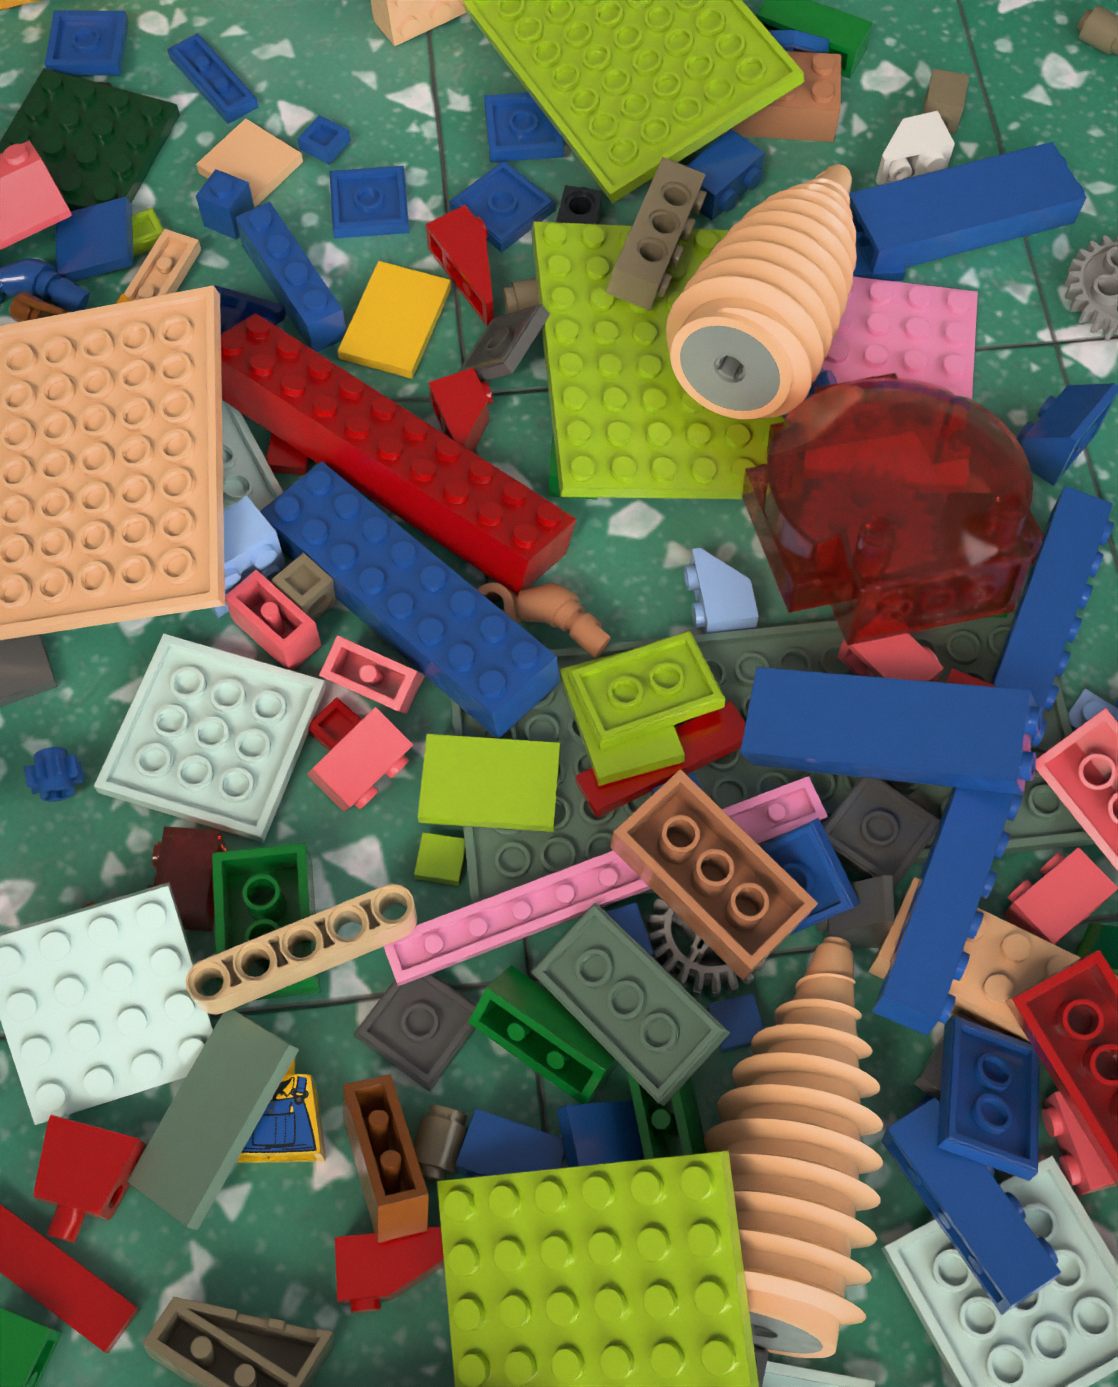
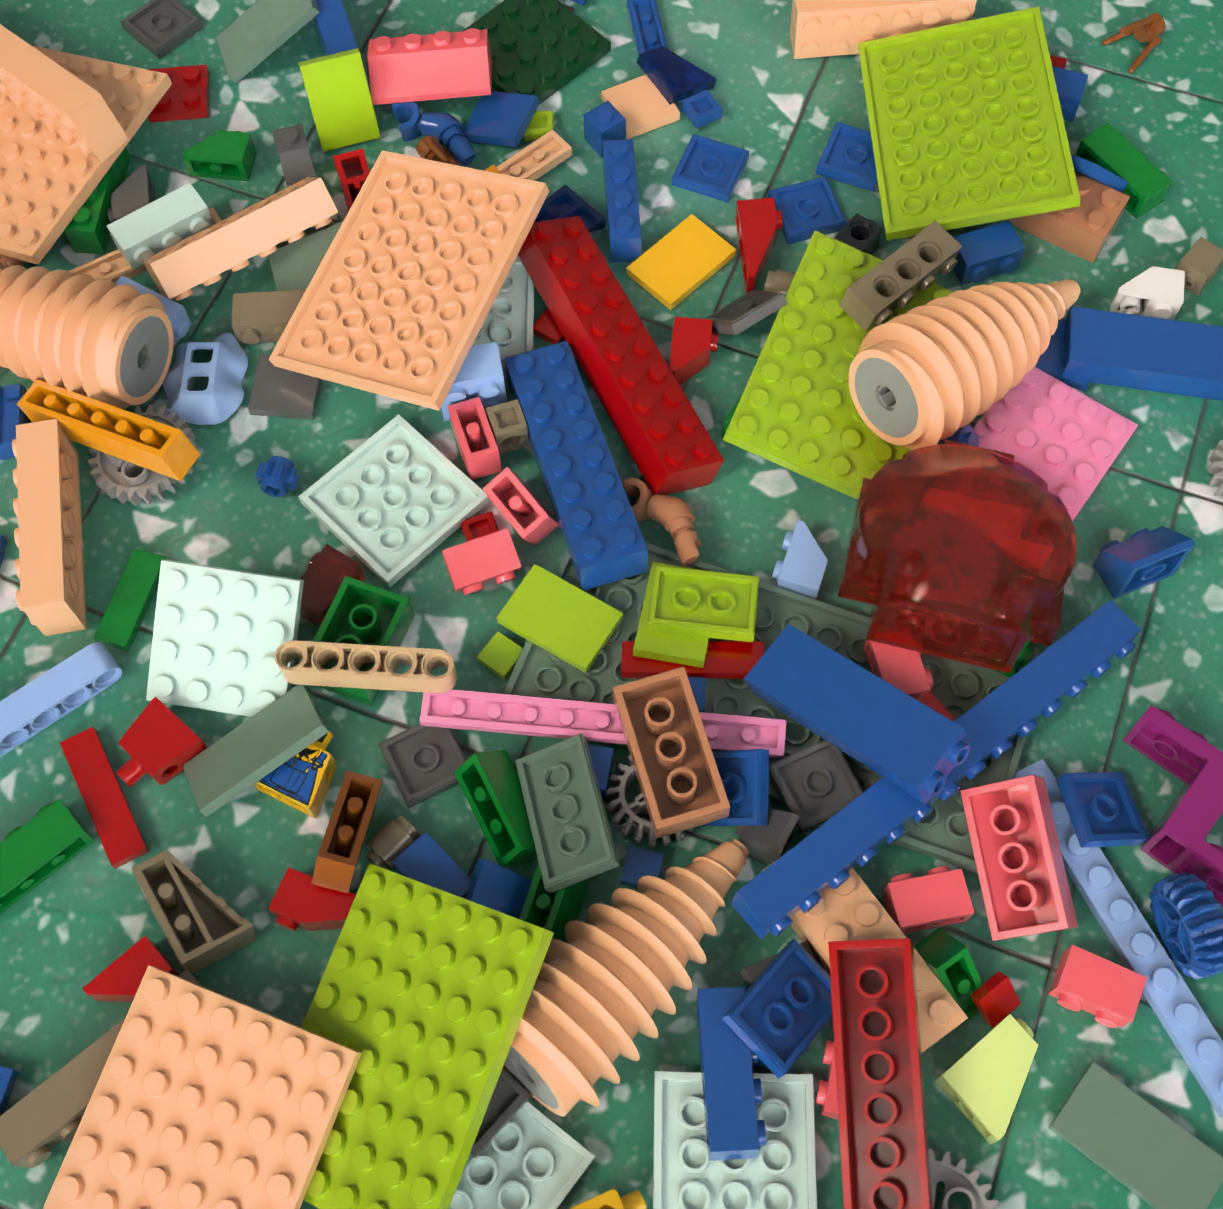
camera: 30 degrees right, 0 degrees up
none -> clear blue wing [636,46,717,105]

